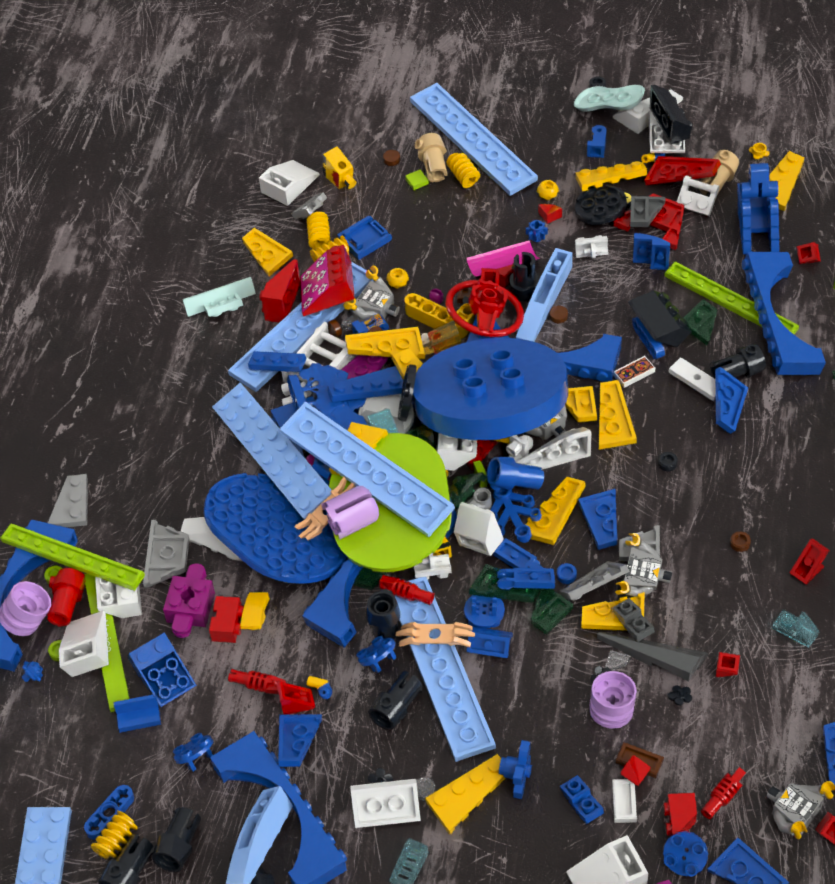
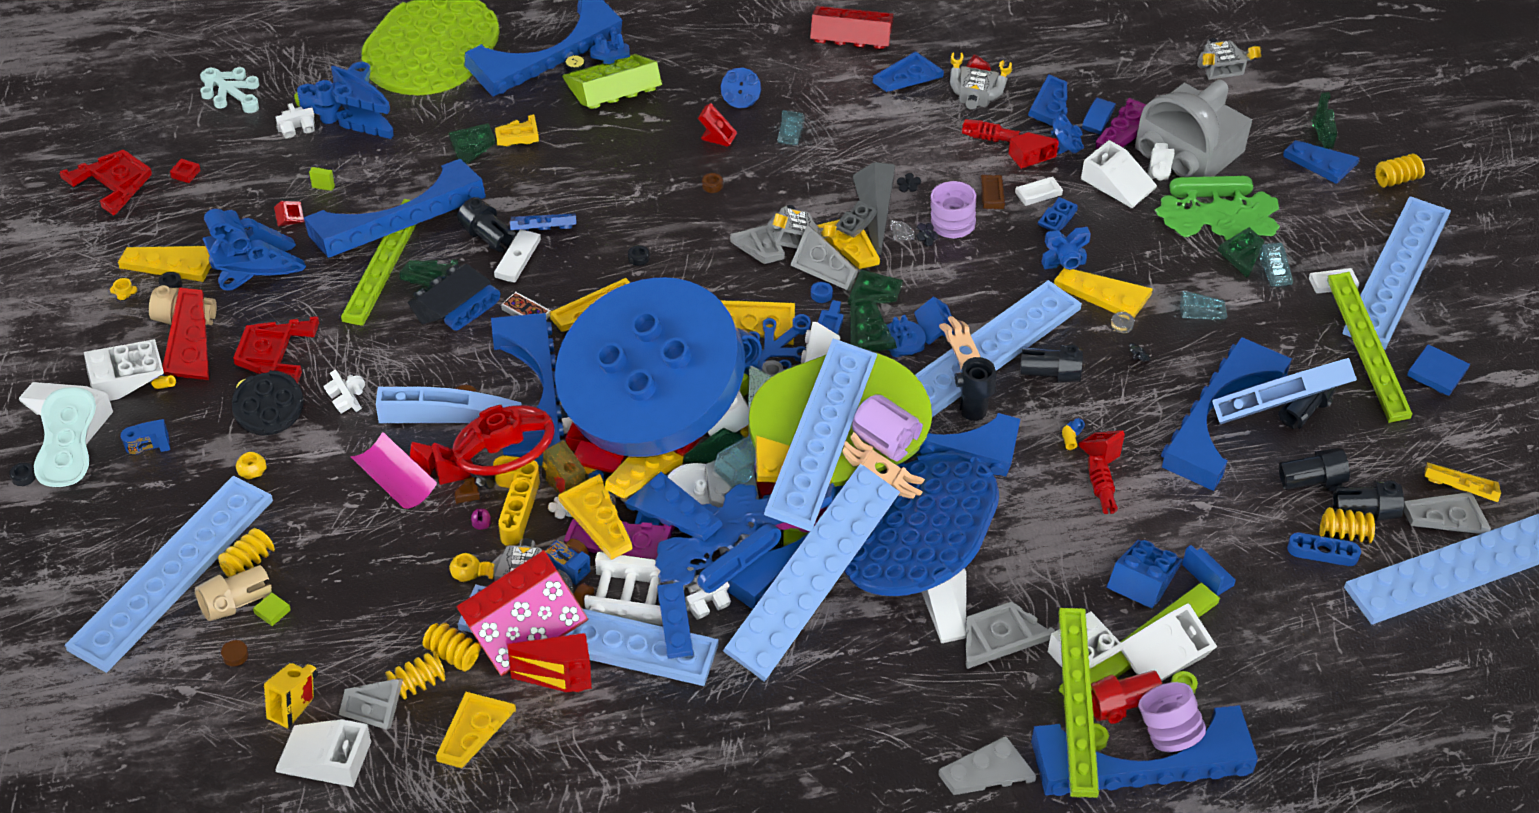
camera: 120 degrees left, 5 degrees down
blue plant [22,661,43,682] -> none
magenta brick [163,564,215,638] -> none
blue plate [173,733,214,771] -> none
light aqua bracket [183,277,256,317] -> none
red brick [209,596,244,643] -> none
yellow slope [240,592,270,630] -> none
blue wing [278,714,322,767] -> none
blue container [337,216,392,260] -> none
white plate [350,779,421,828] -> none
blue plate [356,636,397,673] -> none
red hinge [379,575,434,605] -> none
black tile [398,364,416,422] -> none
blue hinge [497,568,555,590] -> none
black piece [510,252,540,302] -> none
blue gear [526,220,548,242] -> none
red slope [538,204,562,224] -> none
yellow wing [575,161,647,192] -> none
blue wing [578,489,617,550] -> none
red slope [621,755,651,786] -> none
dark grey wing [630,196,665,227] -> none
blue slope [633,233,670,270] -> none
black slope [649,85,692,145] -> none
white plate [677,176,720,216] -> none
red slope [716,652,740,677] -> none

